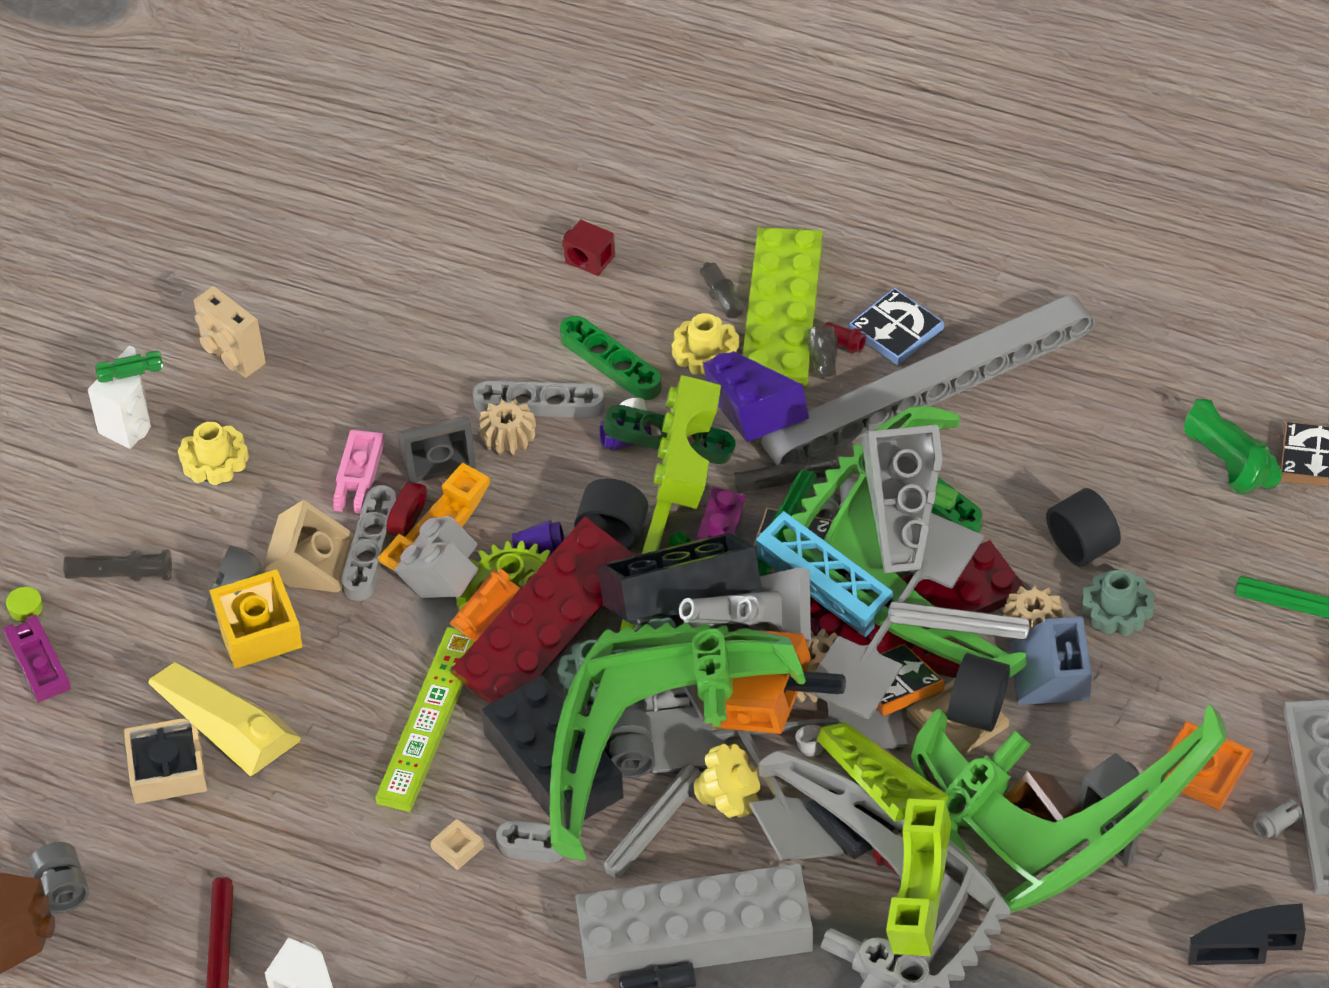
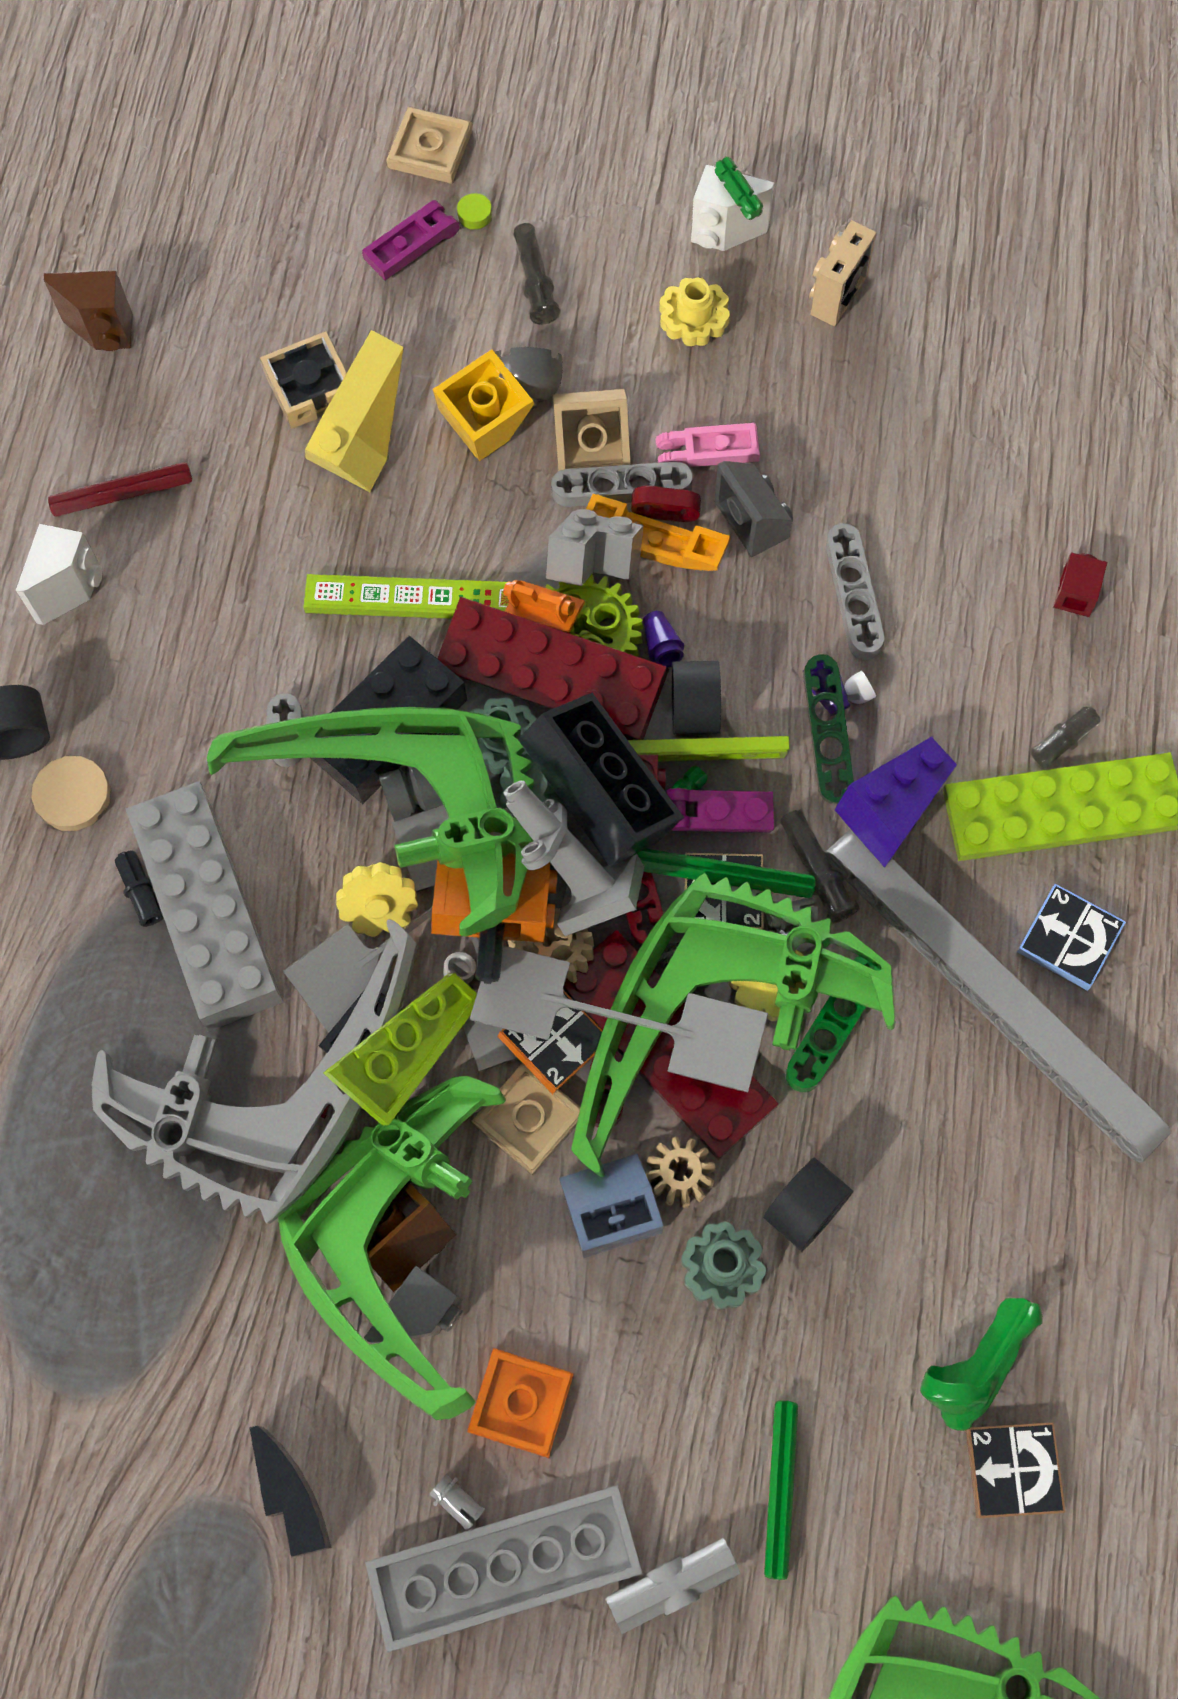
camera: 75 degrees right, 20 degrees up
dark grey wheel [29,842,90,913] -> none
tan plate [430,819,484,870] -> none
tan gear [478,398,536,456] -> none
green beam [560,316,662,400] -> none
light grey axle [604,764,701,878] -> none
lime arch [653,375,721,509] -> none
light yellow plant [671,313,739,375] -> none
medium azure fence [756,511,893,637] -> none
clear smoke cone [805,326,839,378] -> none
dark red pin [821,322,866,354] -> none
light grey wedge [862,425,943,574] -> none
lime arch [886,798,952,956] -> none
light grey axle [888,601,1029,640] -> none
black piece [948,653,1010,732] -> none

